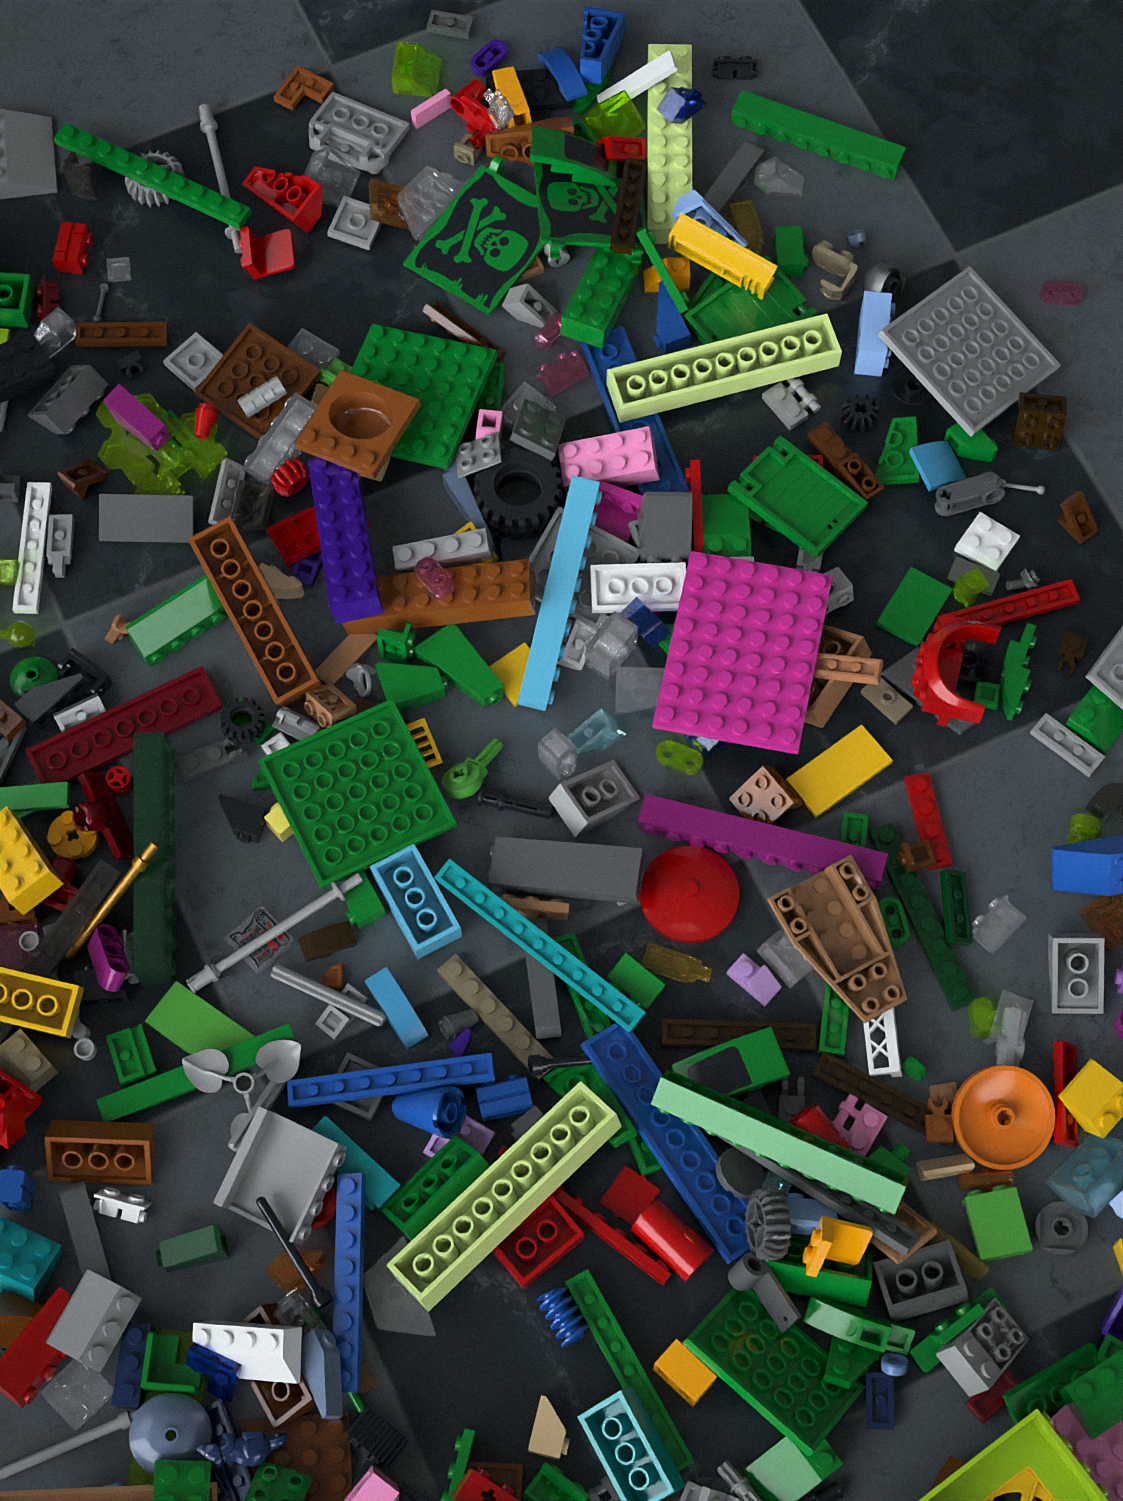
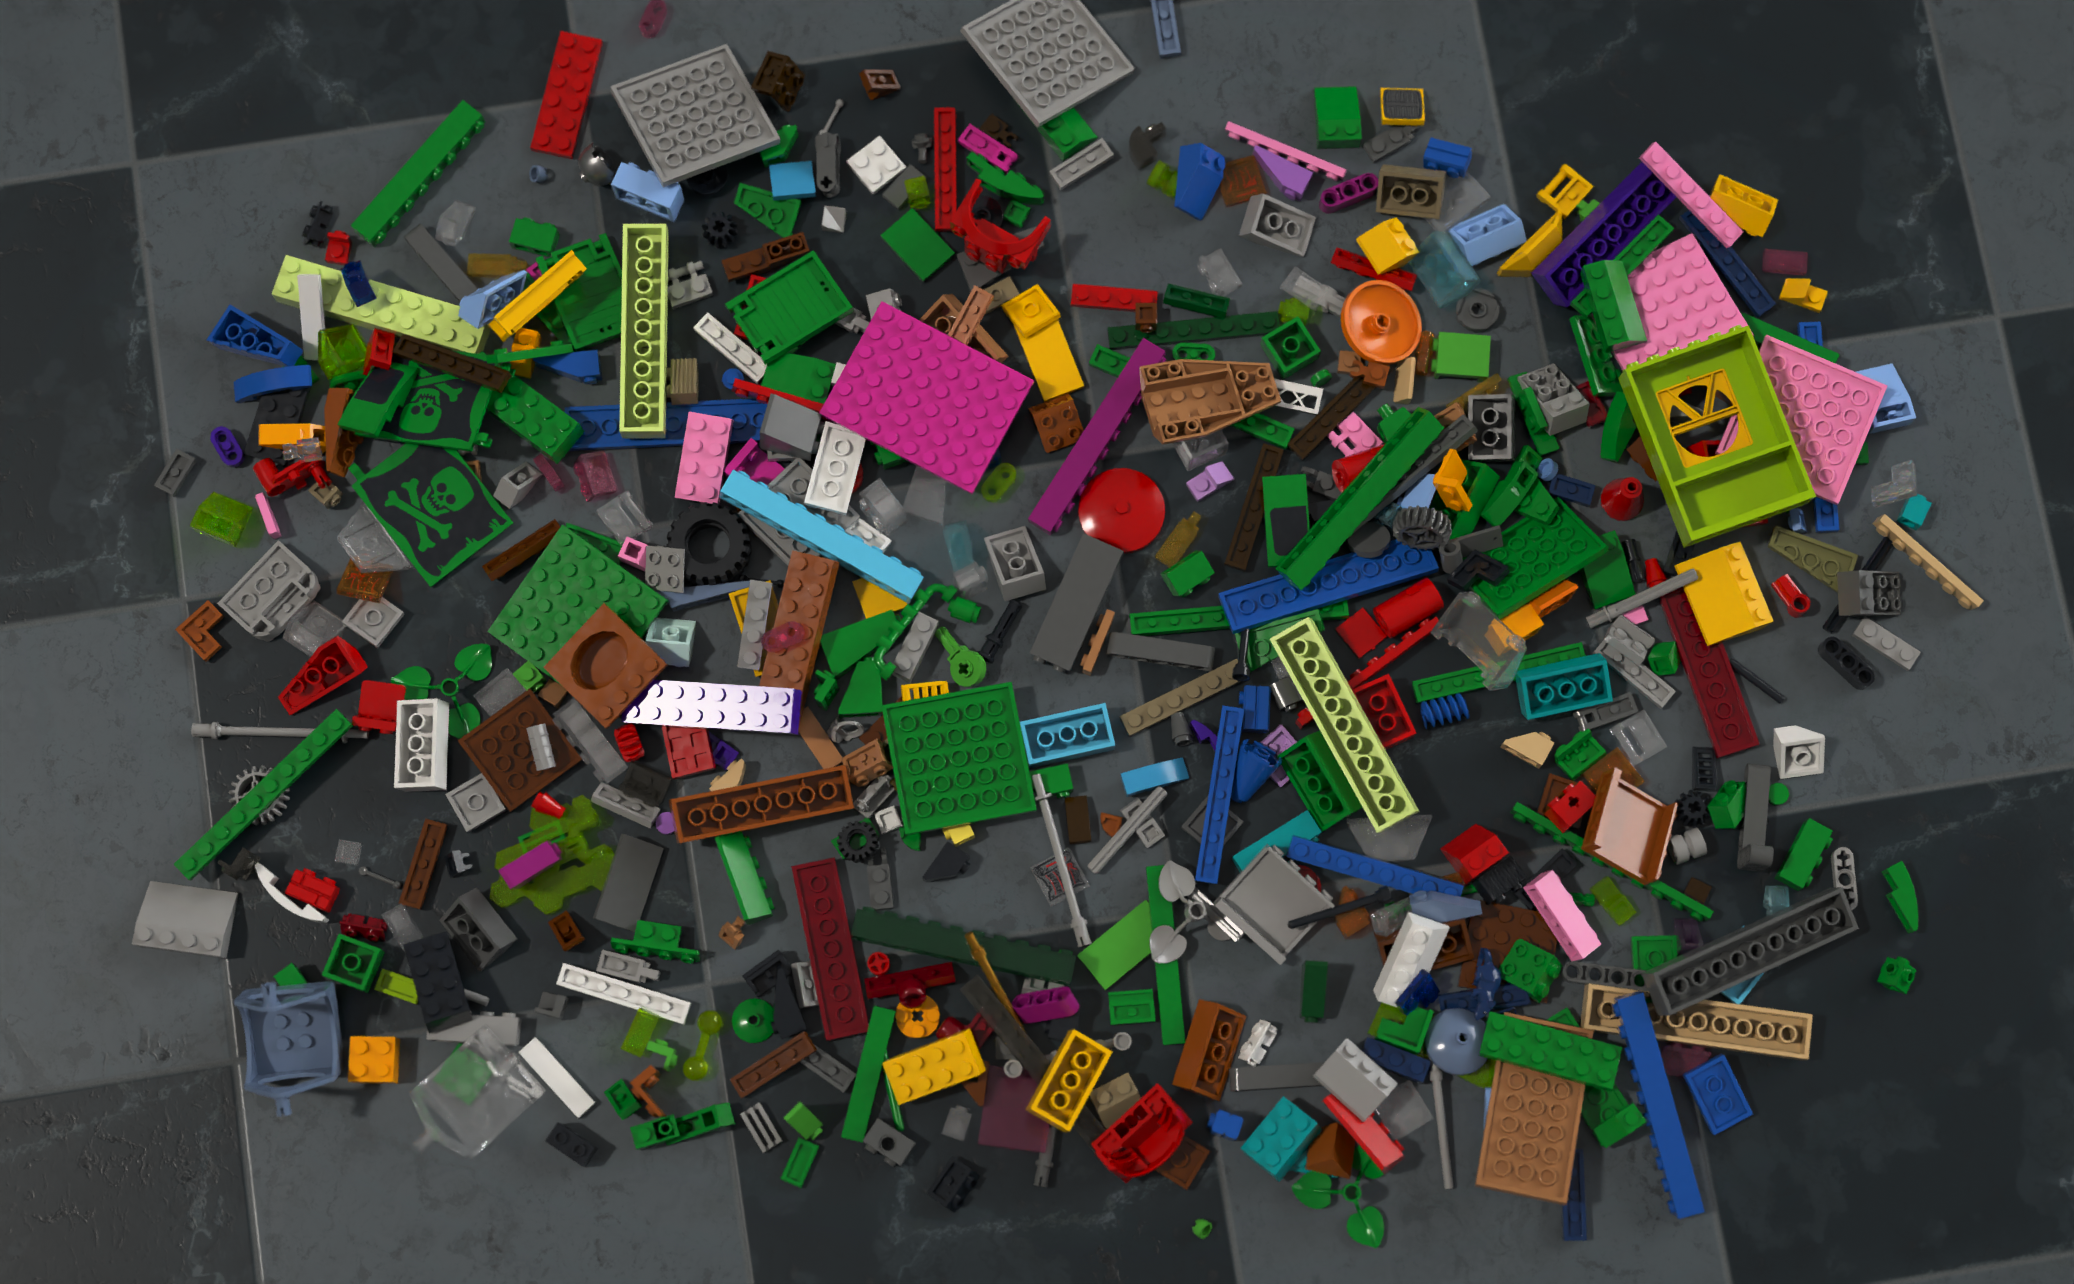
camera: 75 degrees left, 10 degrees up
teal plate [434,859,646,1034] -> none
dark grey plate [510,399,566,461] -> none
clear blue slope [619,597,671,648] -> none
dark tan piece [812,241,858,302] -> none
none -> white slope [255,862,329,923]
none -> red bracket [325,231,353,266]
none -> green plant [391,644,492,739]
none -> white brick [394,699,449,792]
none -> red plate [530,31,603,159]
none -> green bracket [611,920,700,964]
none -> light aqua slope [645,617,696,667]
none -> dark tan brick [666,358,699,405]
none -> white plate [694,312,767,384]
none -> blue plate [722,368,744,390]
none -> light grey slope [822,206,846,233]
none -> green bar [874,583,958,681]
none -> light grey brick [892,612,939,684]
none -> green brick [948,596,982,624]
none -> dark pink plate [958,124,1019,175]
none -> yellow tile [1001,284,1061,338]
none -> green brick [1260,316,1321,380]
none -> clear windscreen [1430,591,1527,691]
none -> red slope [1440,824,1509,885]
none -> black plate [1447,549,1510,592]
none -> orange slope [1525,579,1578,618]
none -> green slope [1600,391,1637,462]
none -> red cone [1601,477,1644,521]

